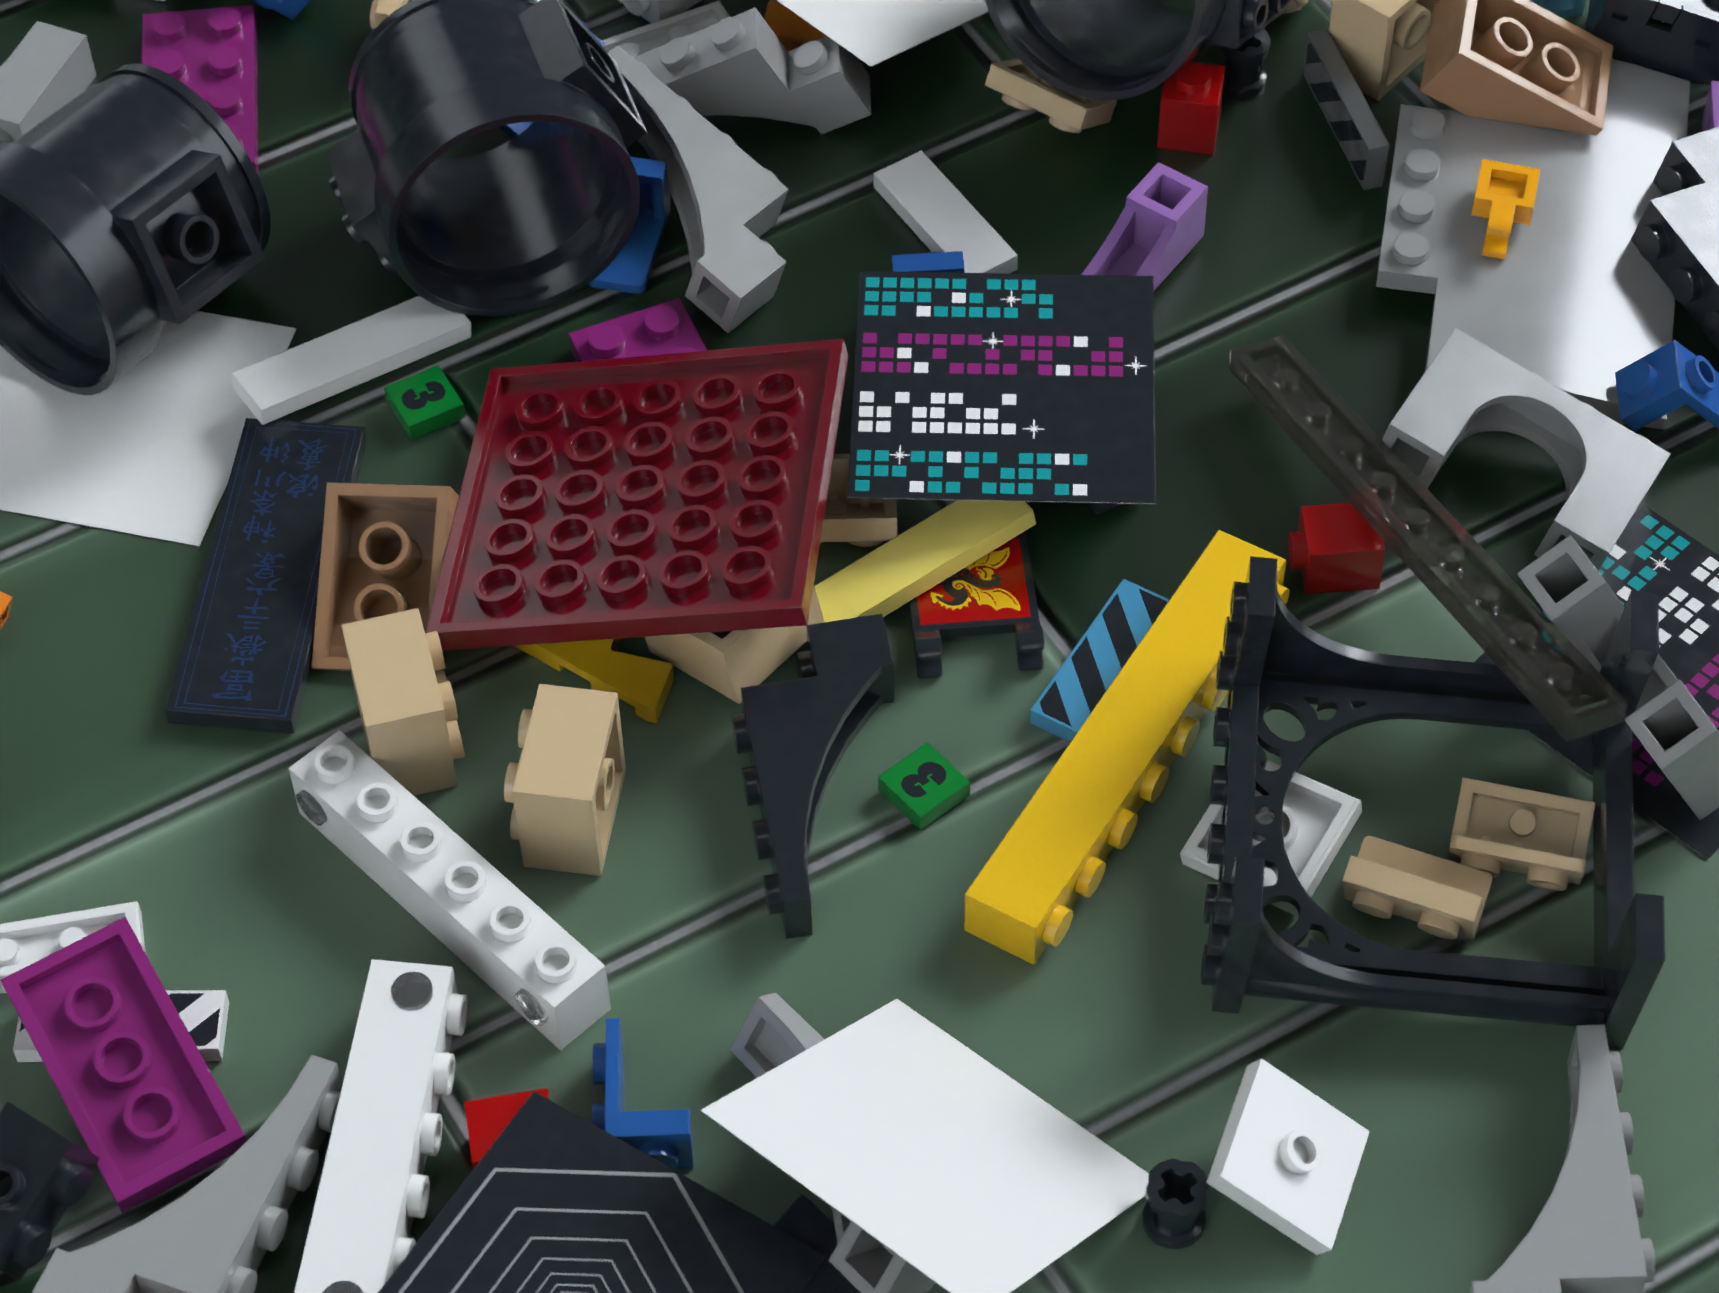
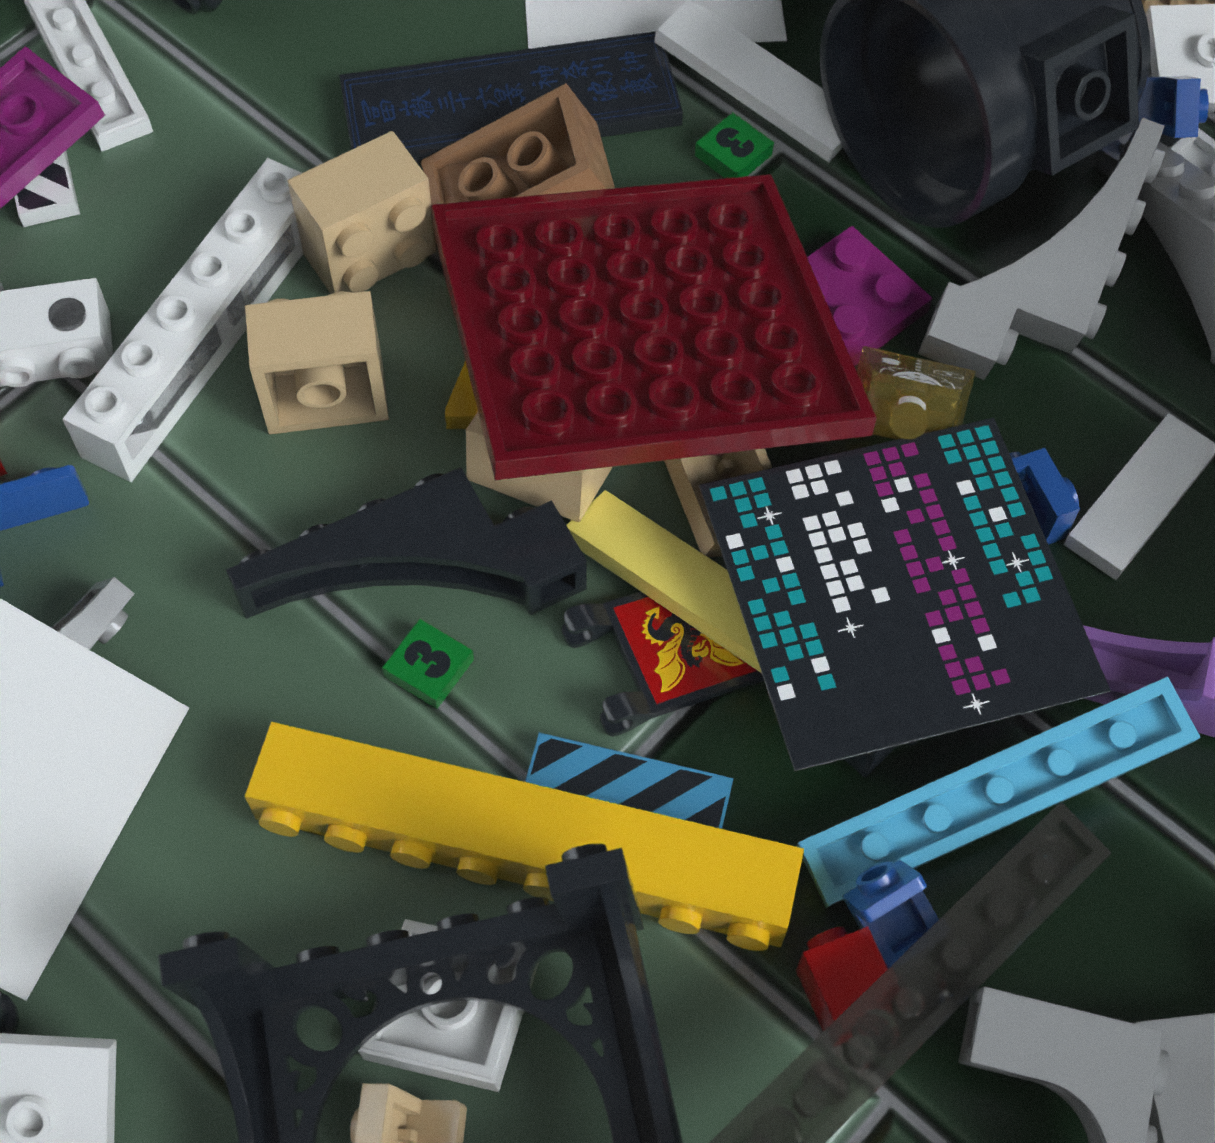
camera: 70 degrees right, 10 degrees up
blue bracket [588,157,671,294] -> none
none -> medium azure plate [797,677,1201,908]
none -> blue bracket [842,860,948,973]
none -> clear yellow torso [857,346,976,440]

